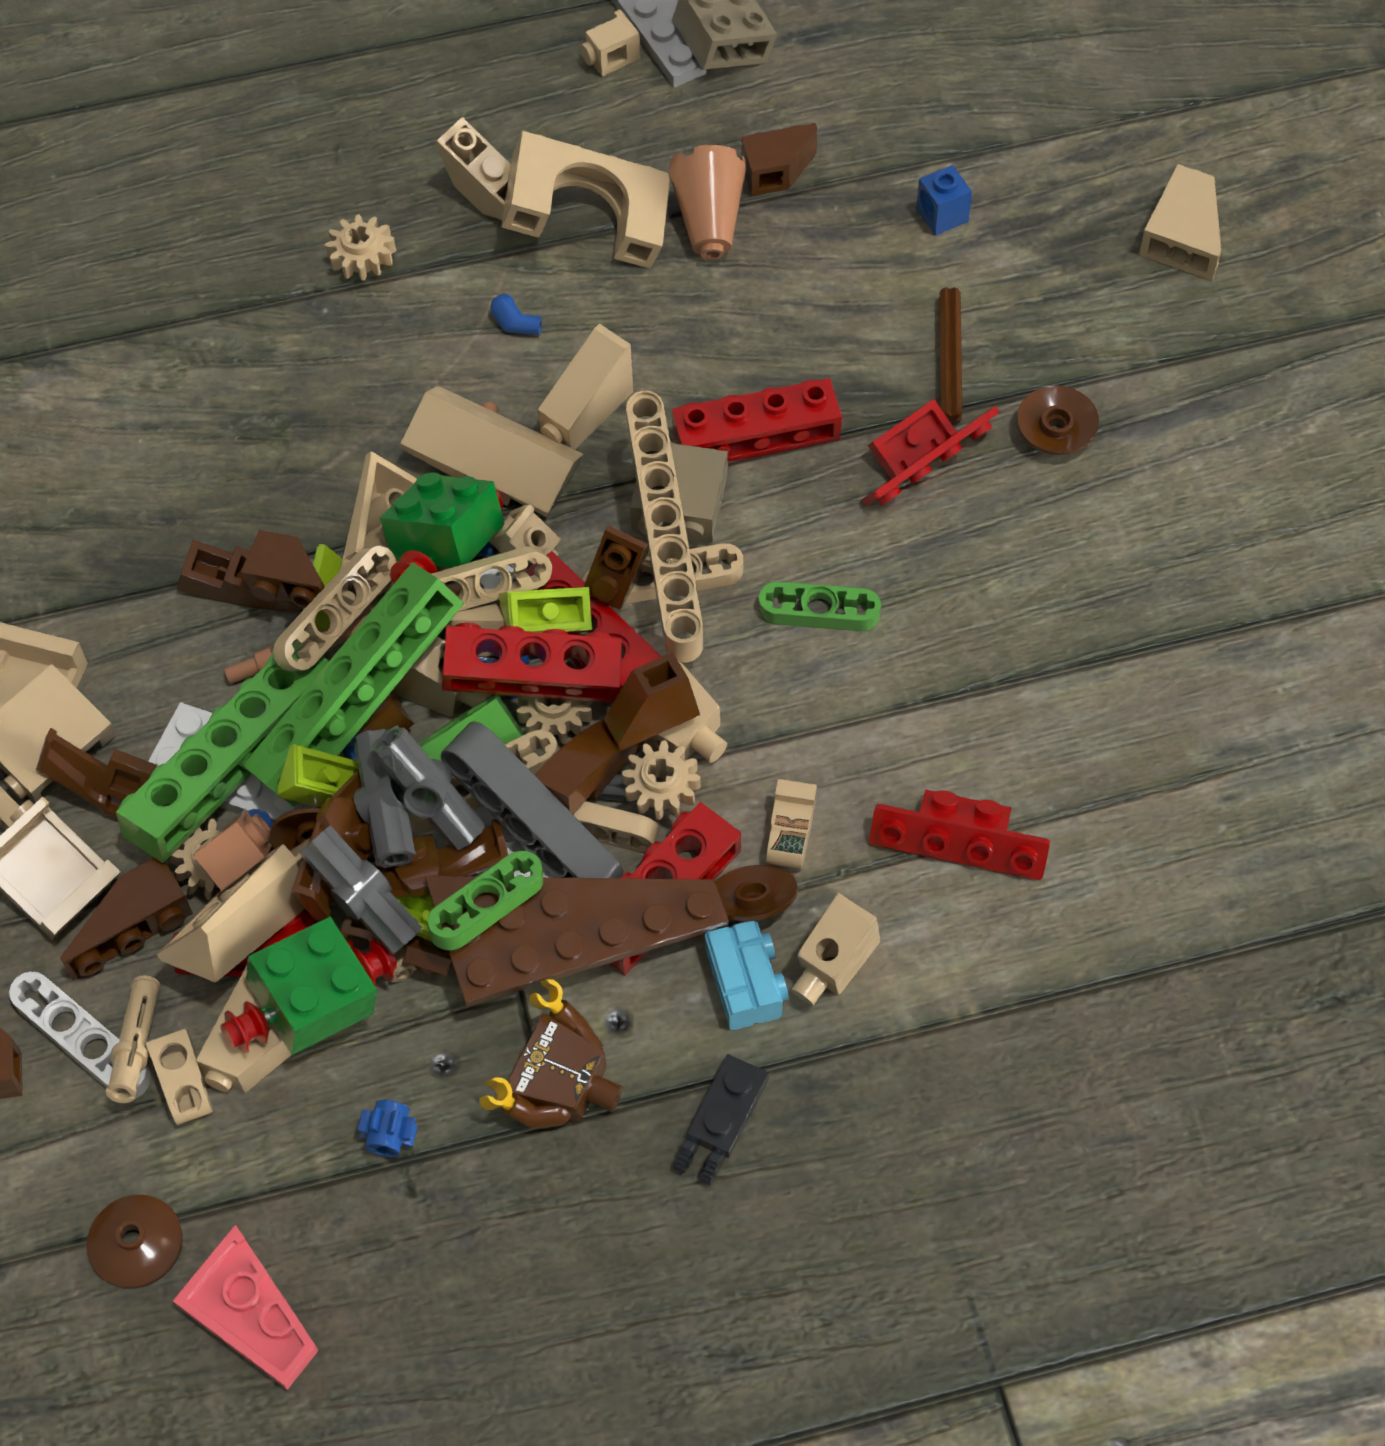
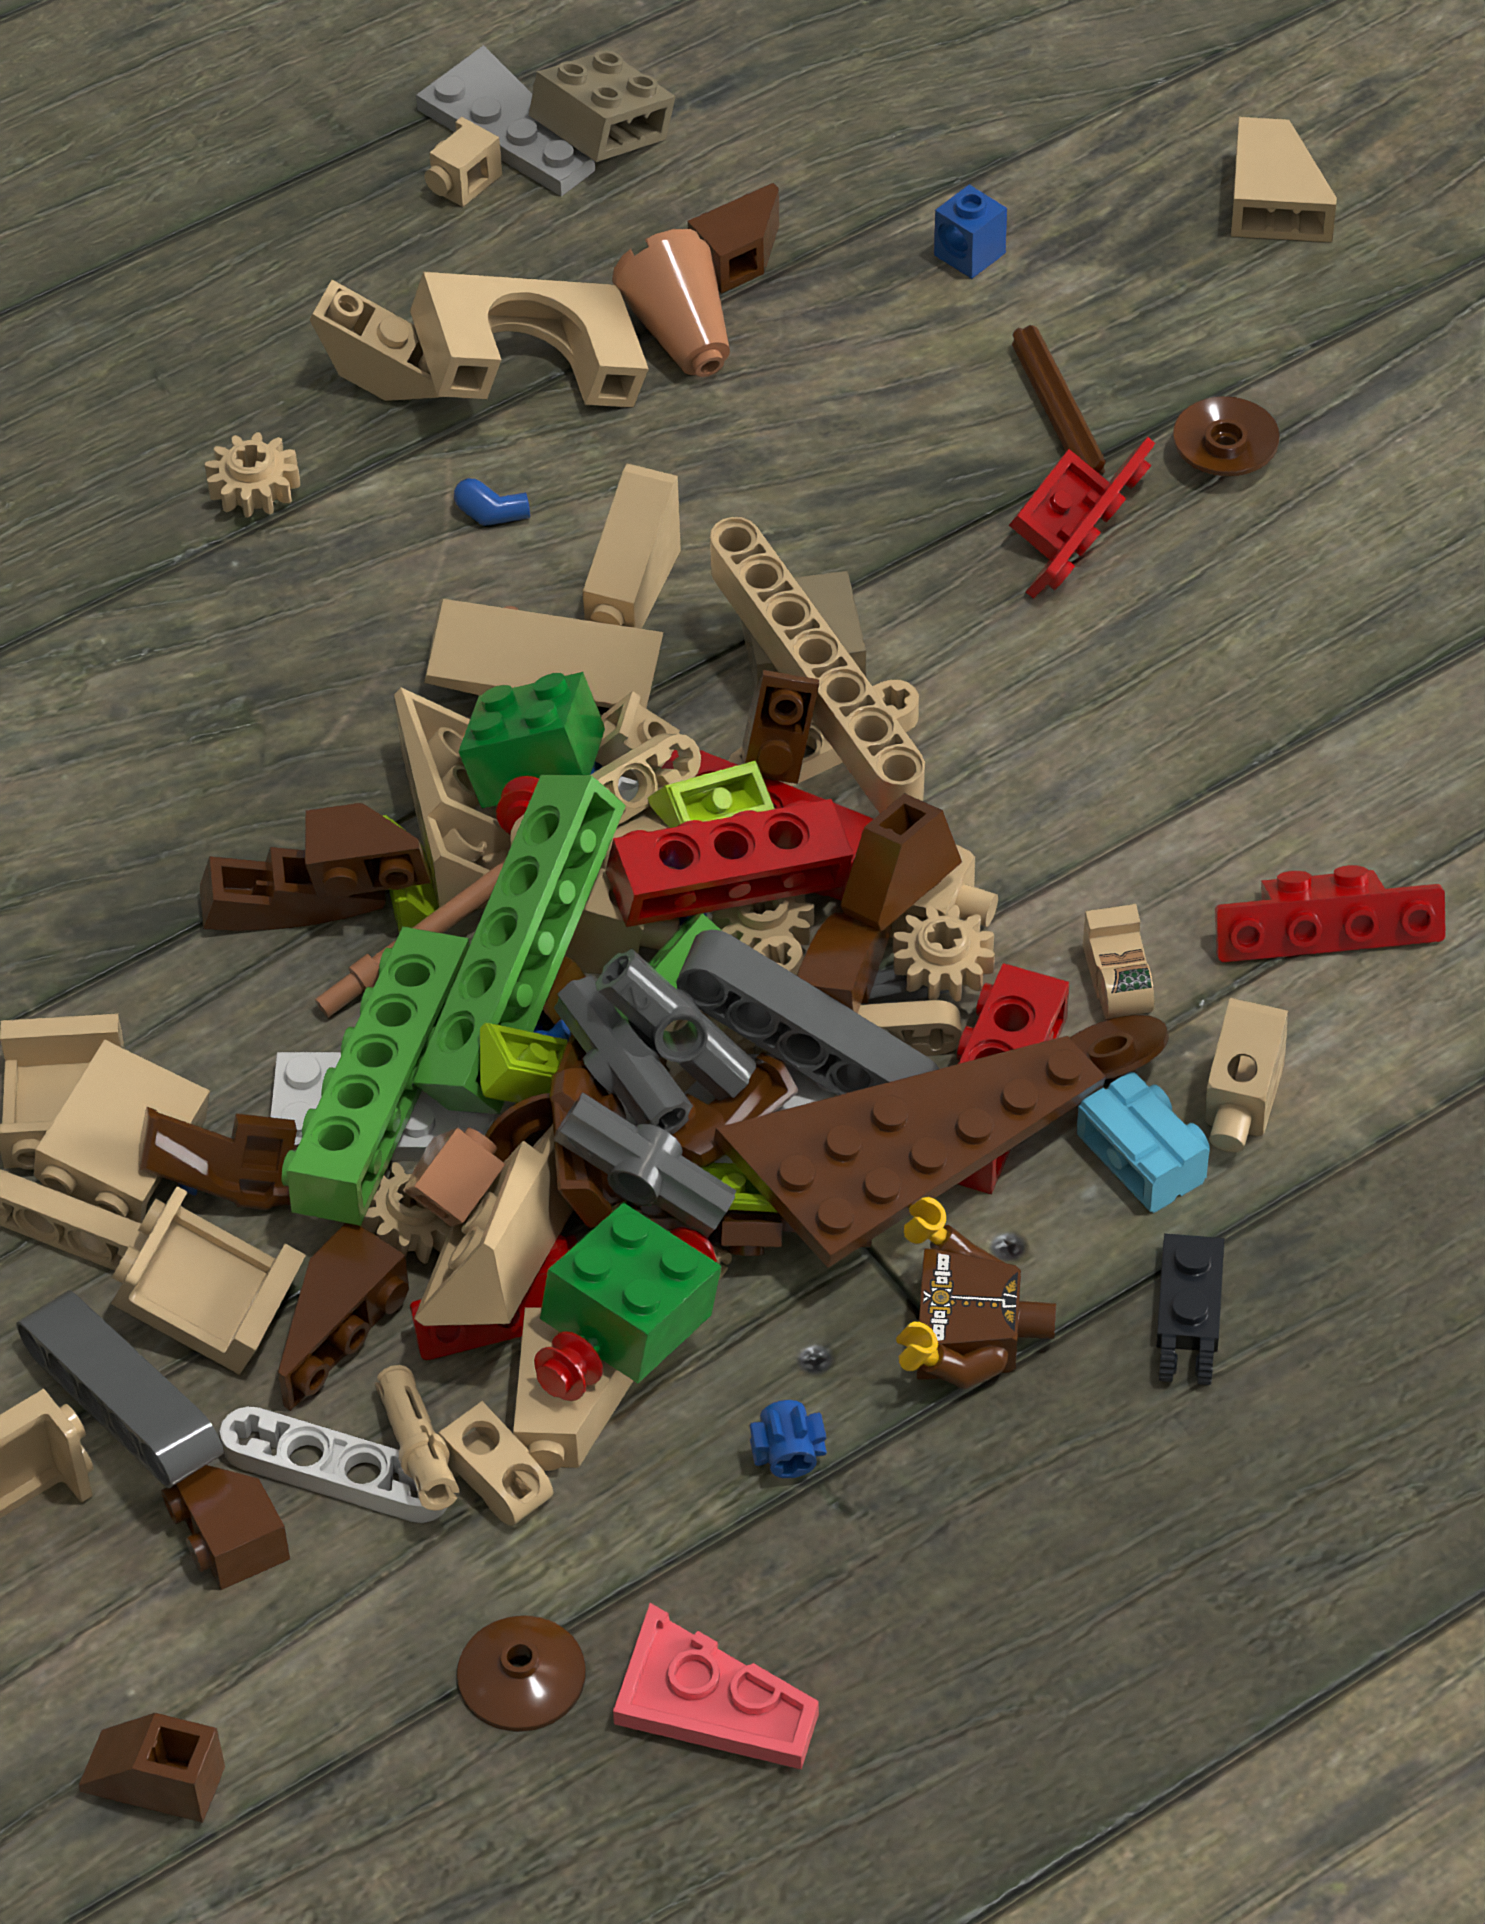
camera: 20 degrees left, 10 degrees down
tan beam [273,545,396,672] -> none
bright green beam [428,851,544,950] -> none
red brick [672,378,842,462] -> none
bright green beam [759,581,881,631] -> none

